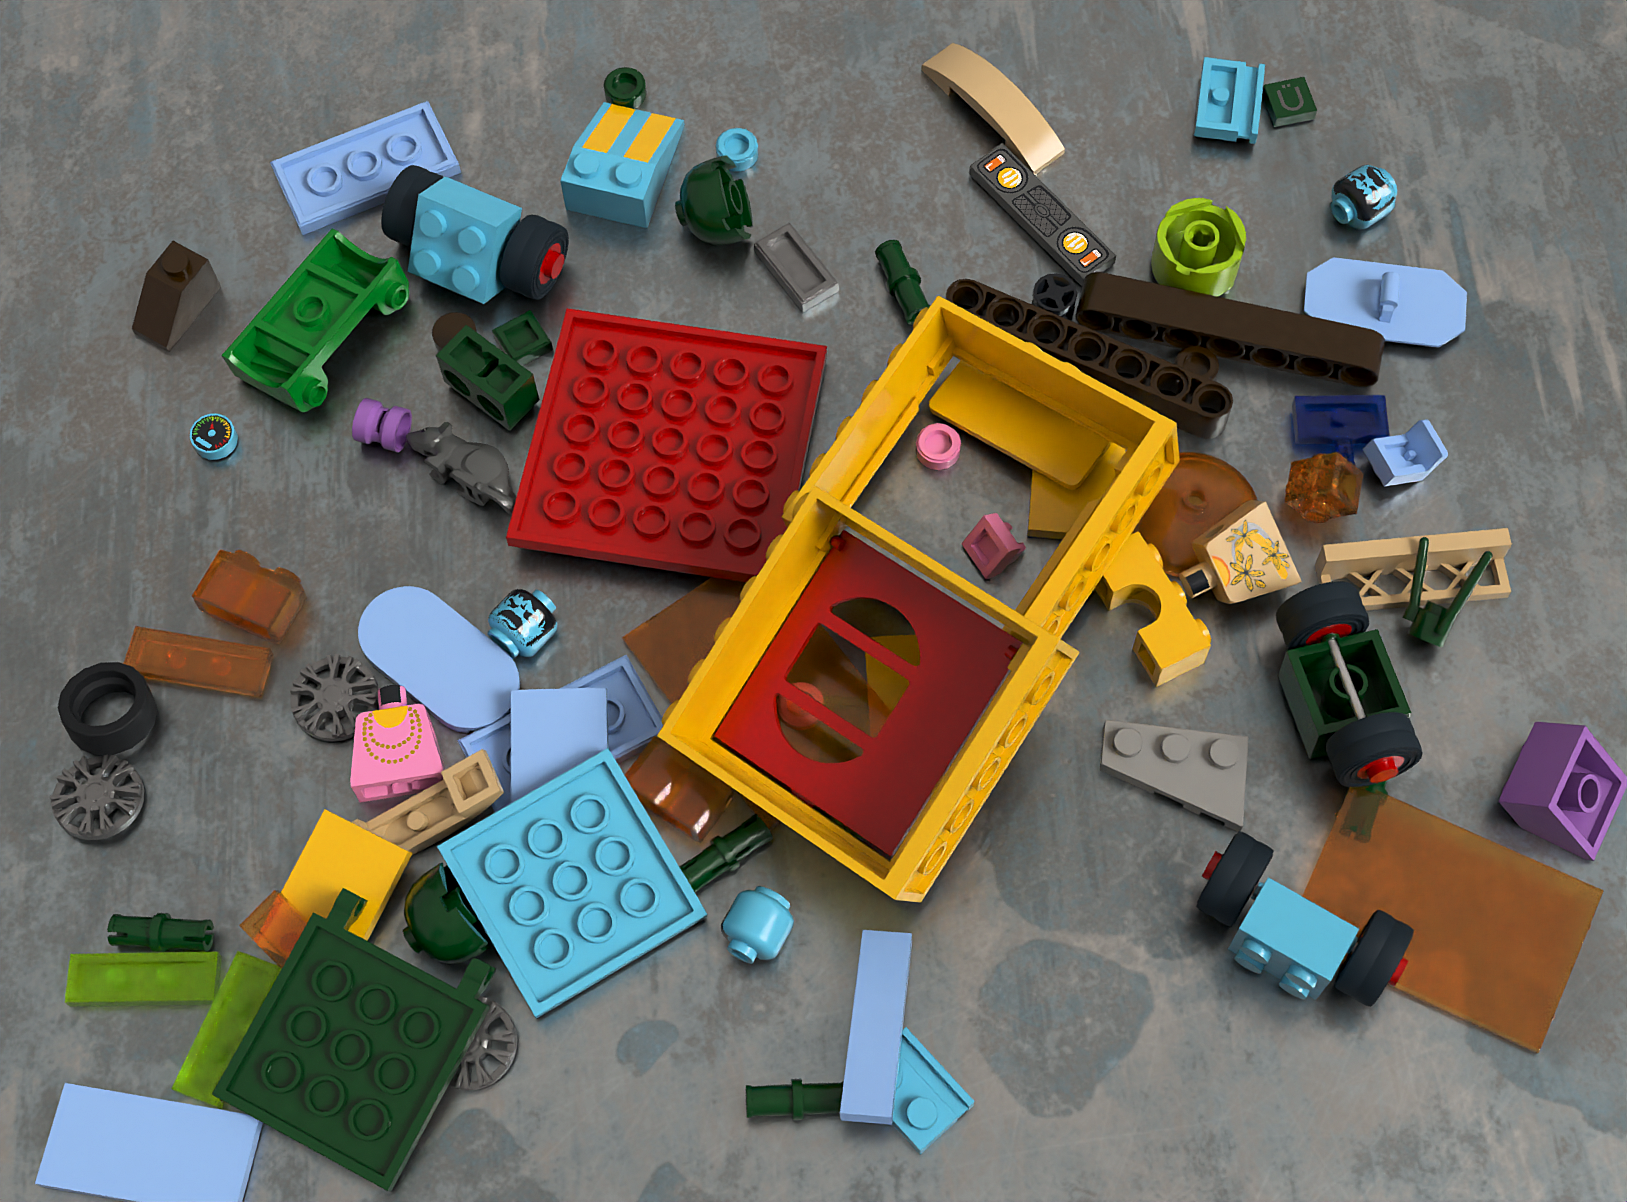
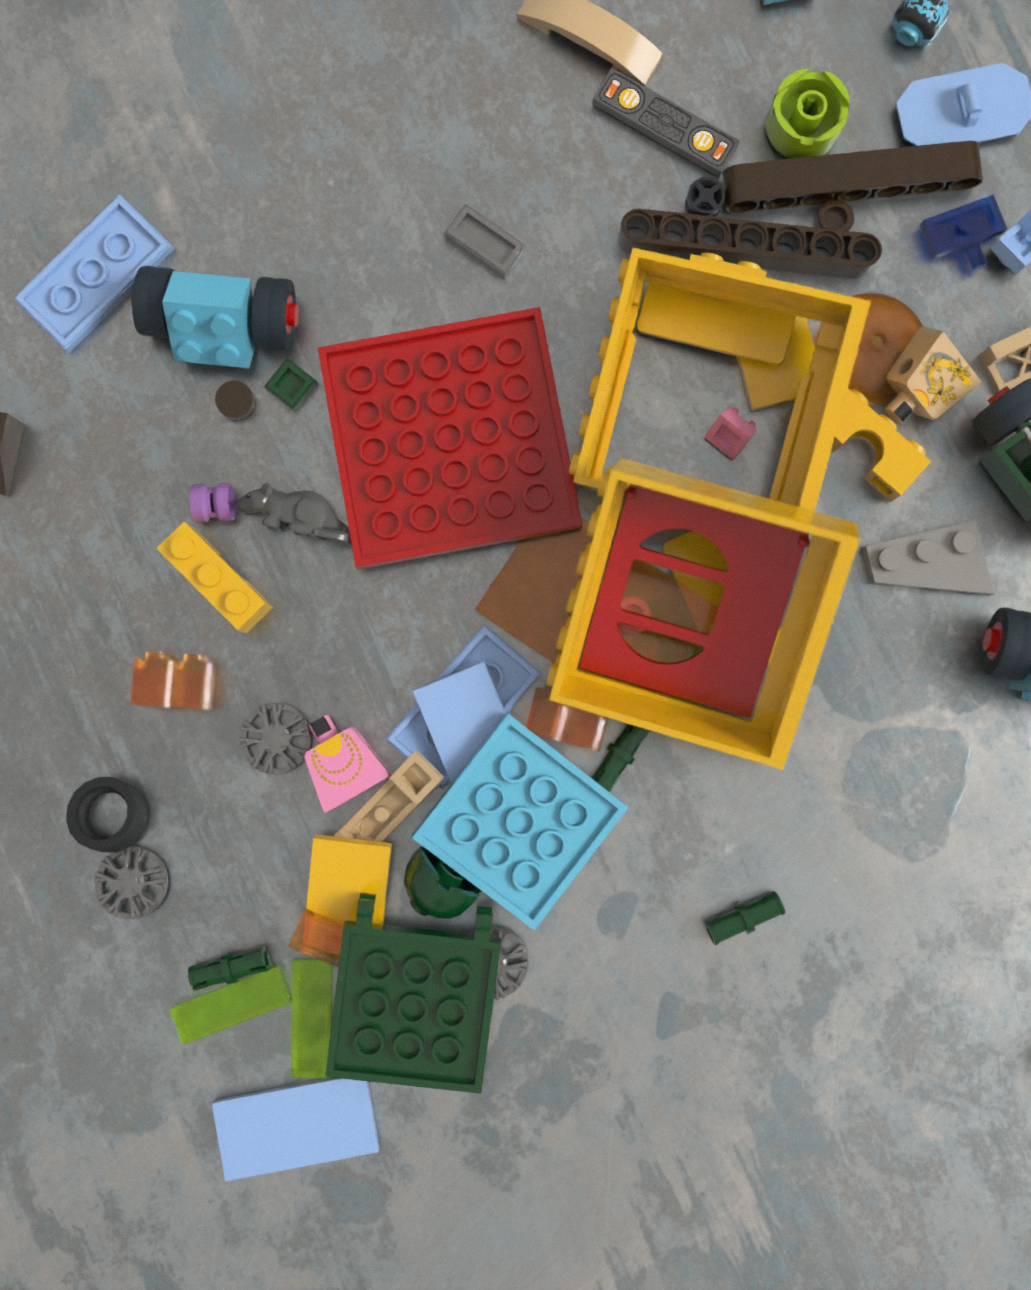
camera: 20 degrees left, 20 degrees up
clear orange tile [123,626,274,697] -> none
tile [190,414,238,460] -> none
green piece [221,228,409,412] -> none
light blue tile [358,586,521,733] -> none
dark green brick [436,325,540,431] -> none
medium azure head [488,589,557,658] -> none
medium azure slope [560,102,685,228] -> none
dark green tile [604,67,647,109] -> none
dark green cylinder [675,155,752,246] -> none
medium azure tile [716,128,758,172] -> none
medium azure head [721,886,794,964] -> none
light blue tile [840,930,912,1125] -> none
dark green pin [875,240,930,325] -> none
medium azure plate [892,1027,975,1155] -> none
bright pink tile [916,423,961,470] -> none
clear orange brick [1284,452,1364,523] -> none
none -> yellow arch [156,521,273,634]

